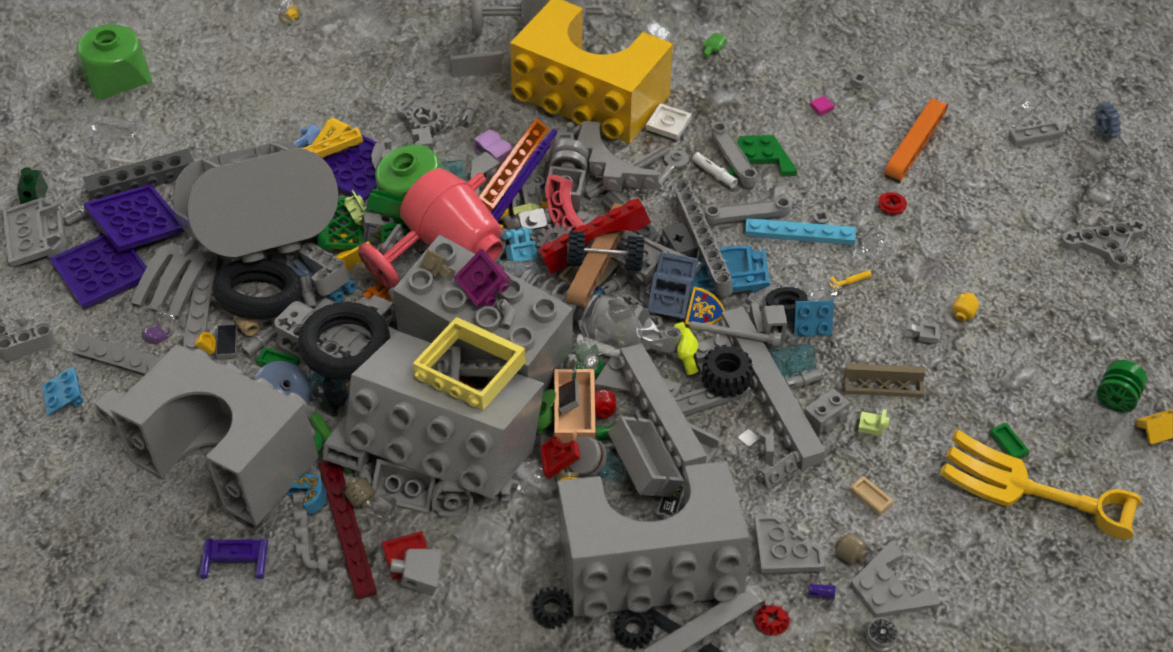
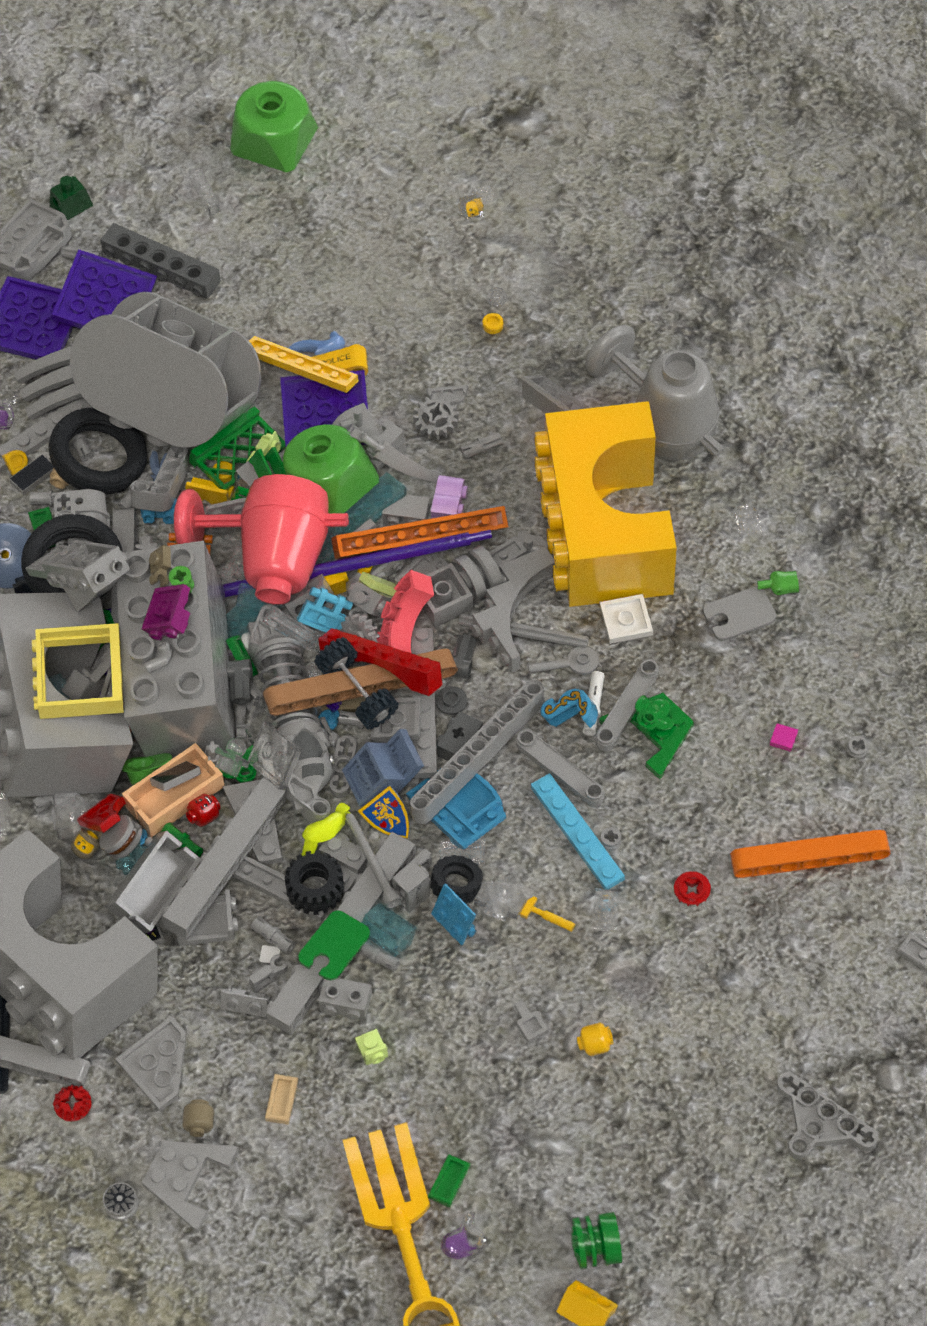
camera: 55 degrees right, 10 degrees up
dark purple pin [809,583,836,600] -> none
dark tan fence [844,363,925,398] -> none
none -> light grey wedge [25,540,130,612]
none -> bright green bush [169,566,195,593]
none -> light grey pin [251,916,296,955]
none -> green piece [298,911,370,981]
none -> light grey sword [347,424,444,482]
none -> clear piece [440,1212,488,1259]
none -> yellow tile [482,313,503,334]
none -> dark azure animal [541,688,598,728]
none -> green plate [635,695,675,732]
none -> light grey piece [703,587,776,641]

